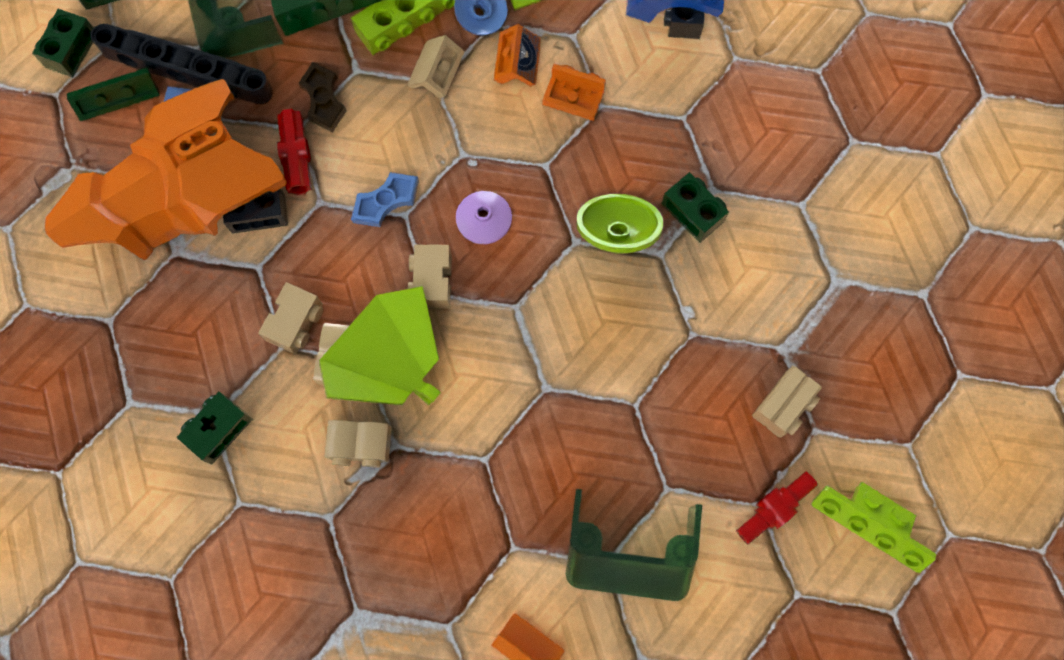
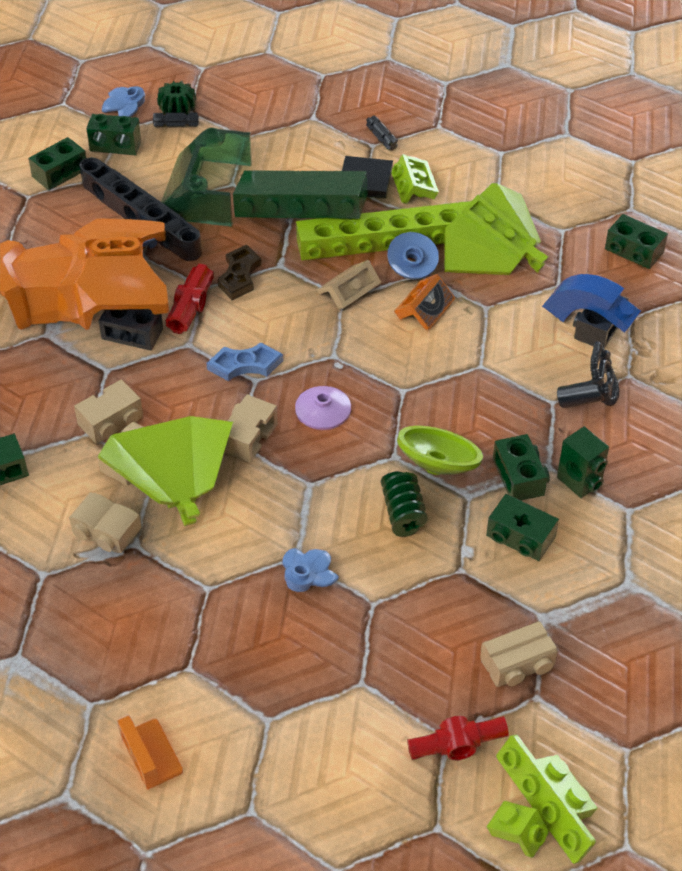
camera: 25 degrees right, 25 degrees down
dark green hinge [67,67,160,122] -> none
orange bracket [542,64,606,121] -> none
clear green windscreen [565,489,702,601] -> none
none -> medium blue plate [282,548,339,592]
none -> dark green piece [380,471,428,537]
none -> dark green brick [486,494,559,561]
none -> lime bracket [486,801,549,858]
none -> black piece [557,341,620,408]
none -> dark green brick [557,426,610,498]

